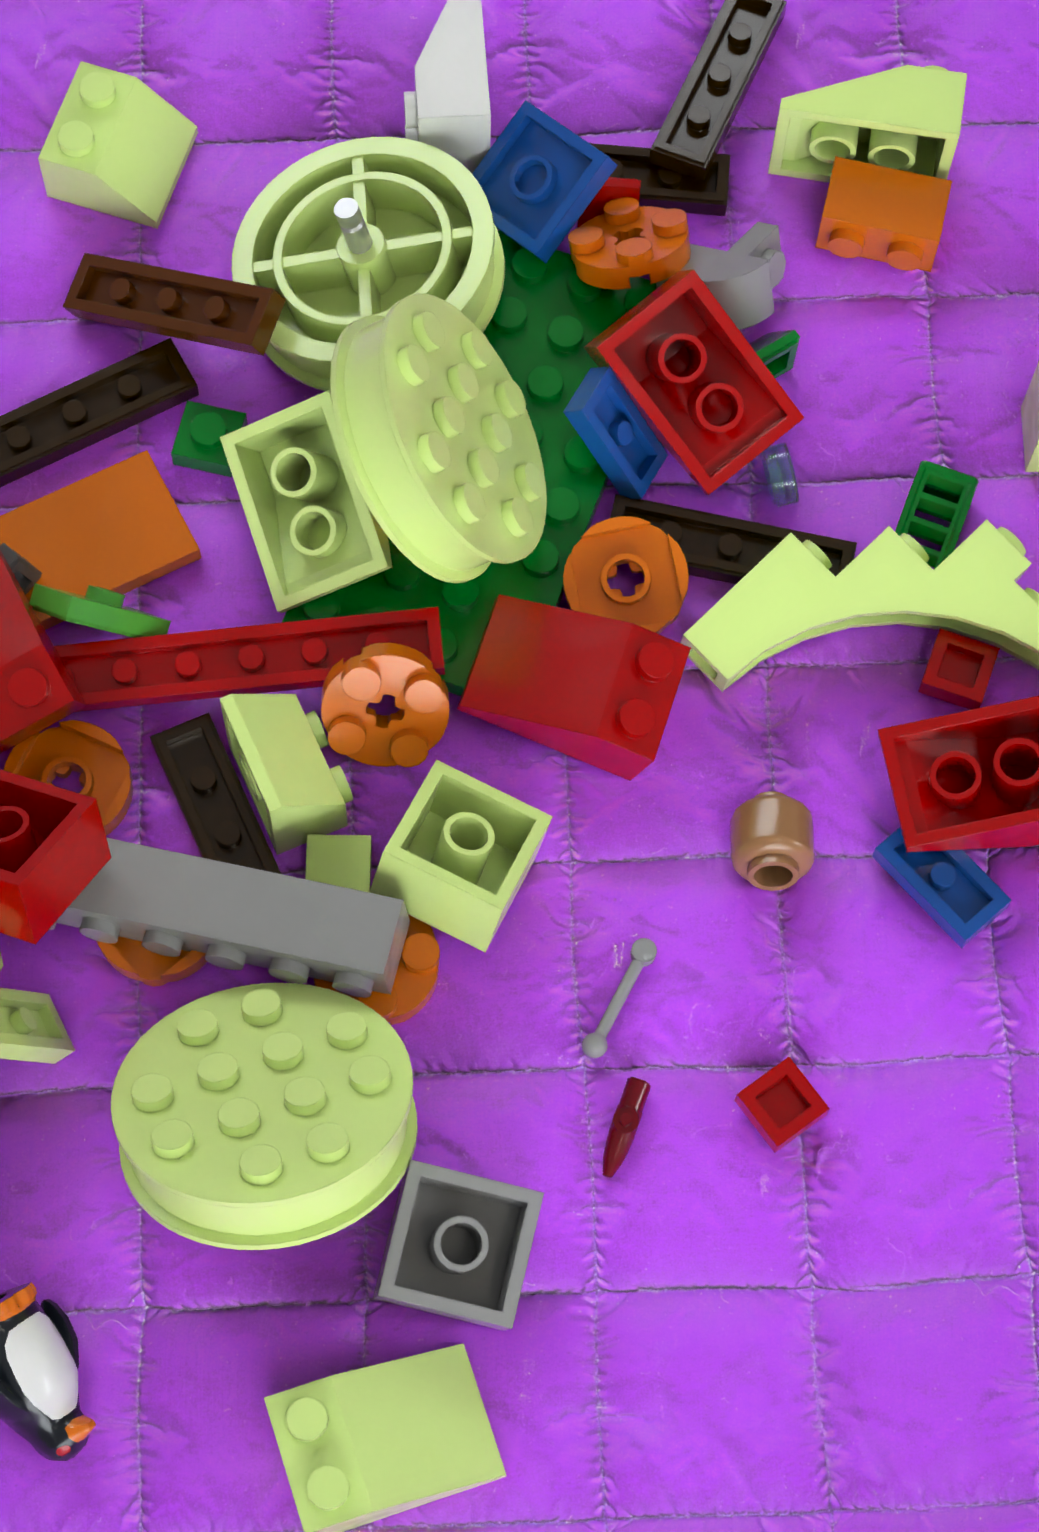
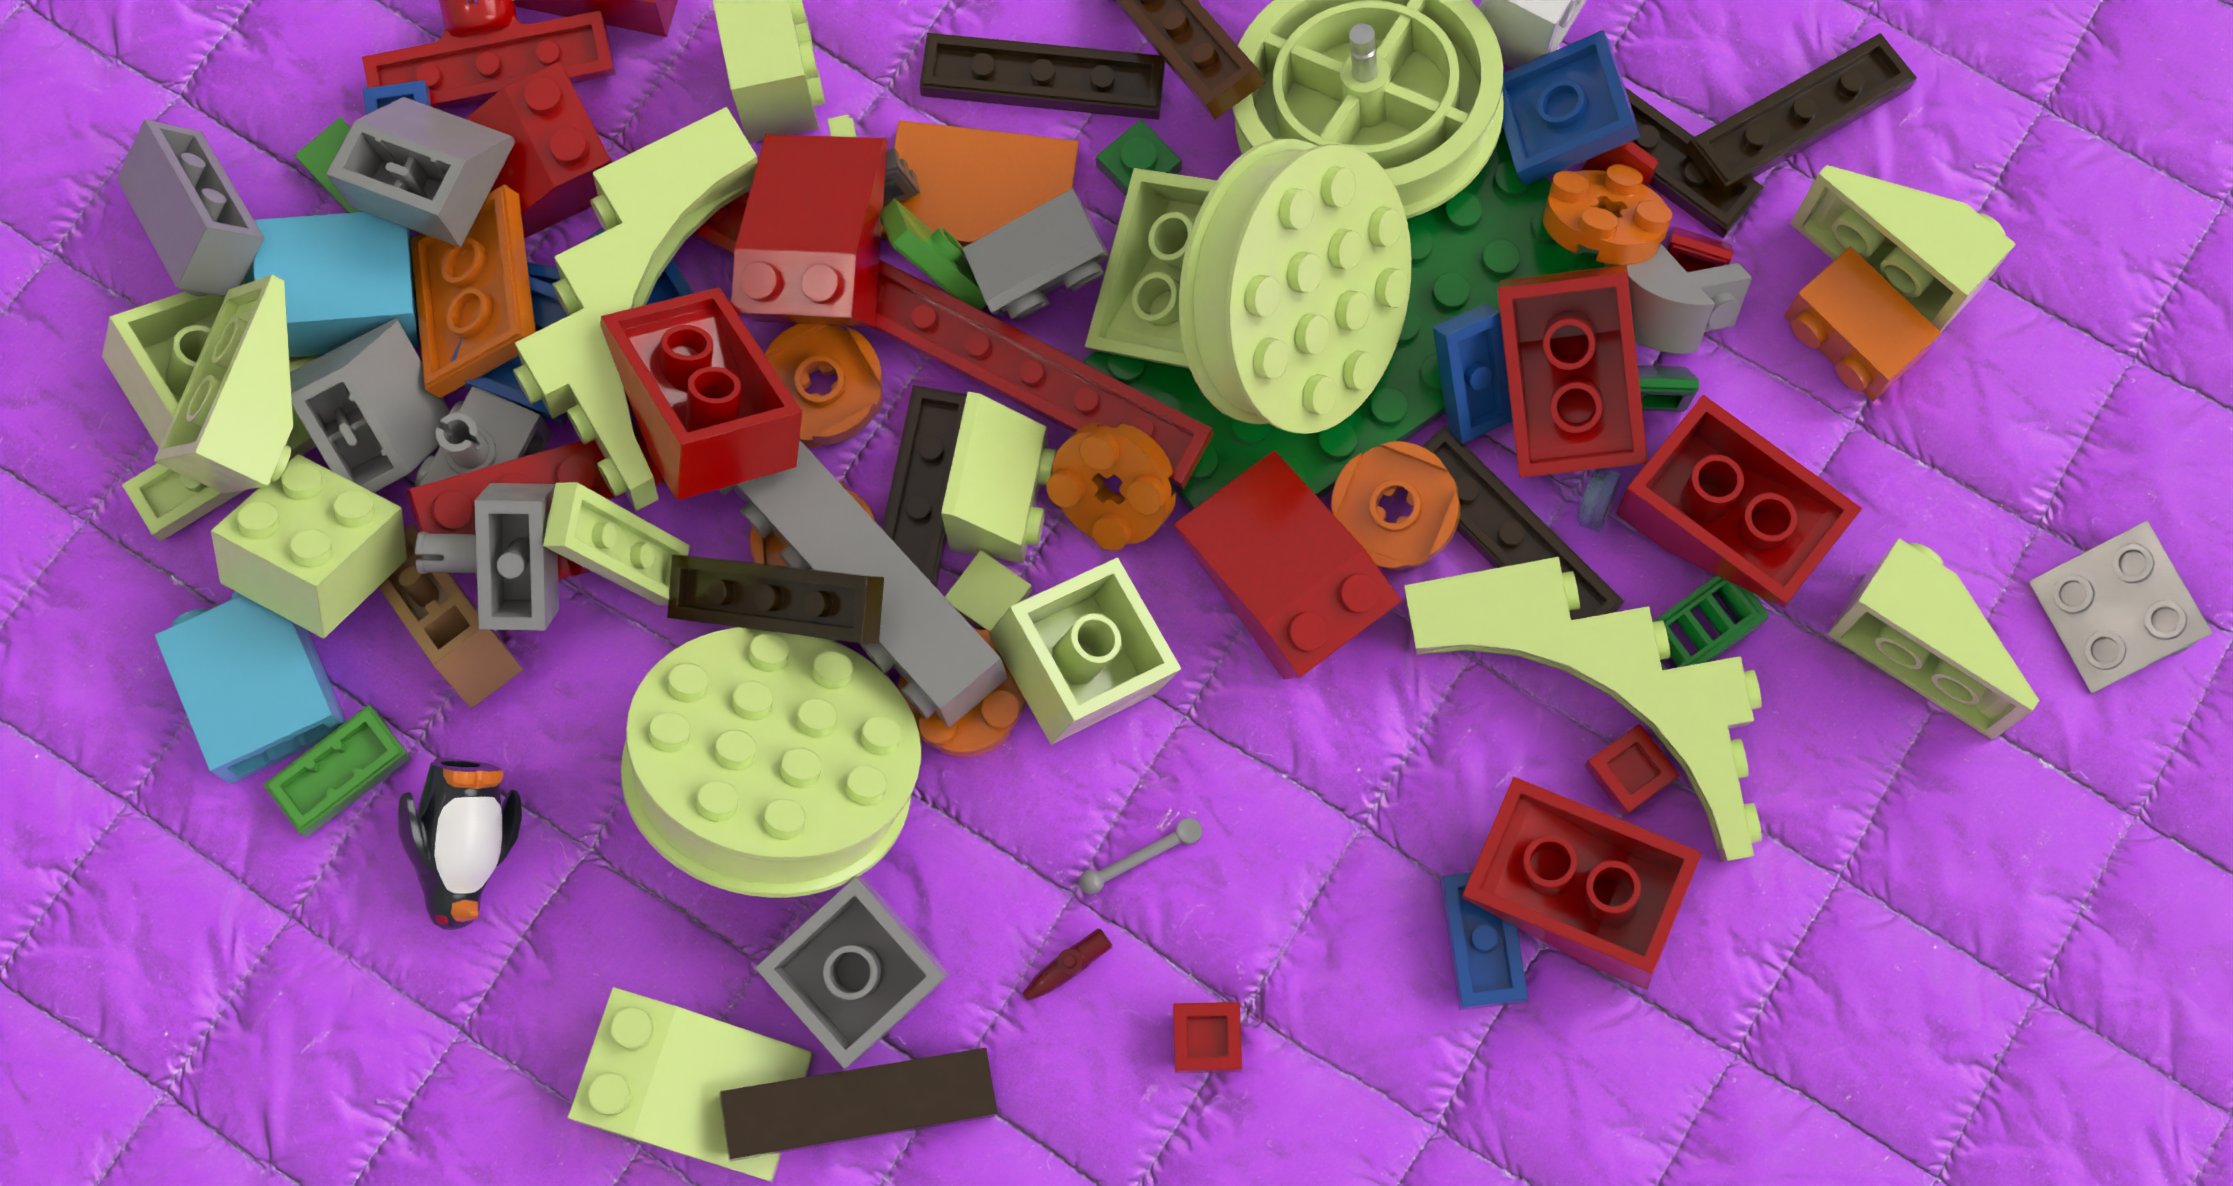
camera: 40 degrees right, 5 degrees up
medium nougat head [730,791,815,891] -> none
none -> dark brown plate [667,555,884,643]
none -> dark brown tile [719,1048,998,1162]
none -> light grey slope [962,188,1110,321]
none -> red slope [1616,395,1862,608]
none -> red slope [1665,227,1734,273]

